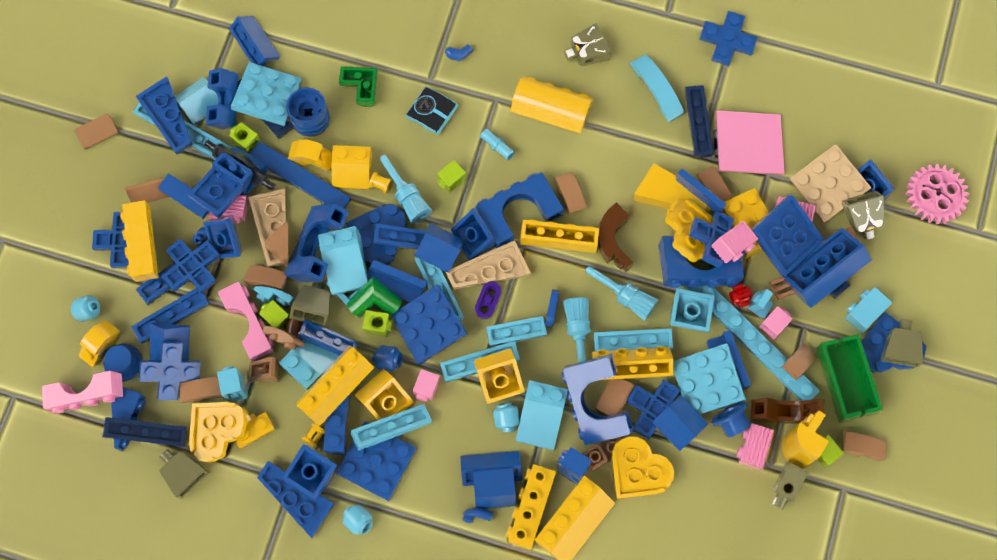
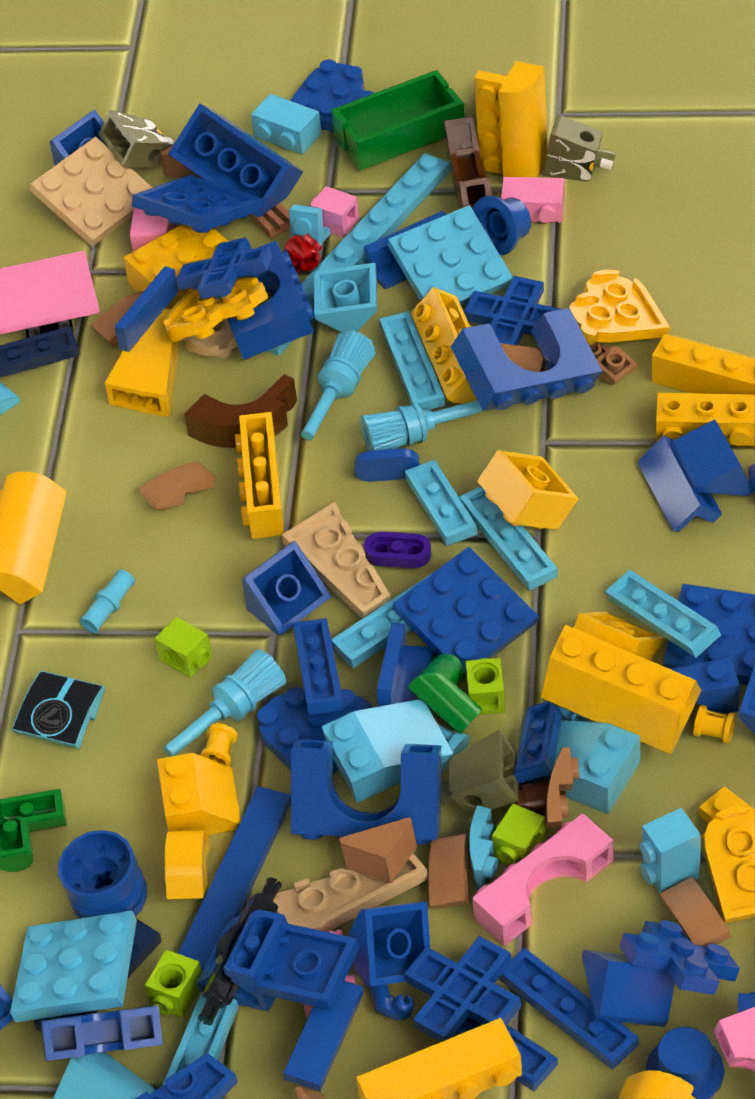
camera: 100 degrees left, 25 degrees down
medium nougat slope [248,357,280,382] -> none
blue head [372,345,403,371] -> none
bright pink brick [413,369,440,402] -> none
blue slope [414,223,464,273] -> none
blue arch [475,172,564,248] -> none
medium azure head [493,402,520,432] -> none
medium azure slope [516,380,568,451] -> none
blue arch [557,447,592,485] -> none
blue slope [652,395,708,451] -> none
bright pink brick [712,221,758,263] -> none
medium nougat slope [782,343,819,380] -> none
olive torso [880,319,923,368] -> none
bright pink gear [905,164,969,224] -> none

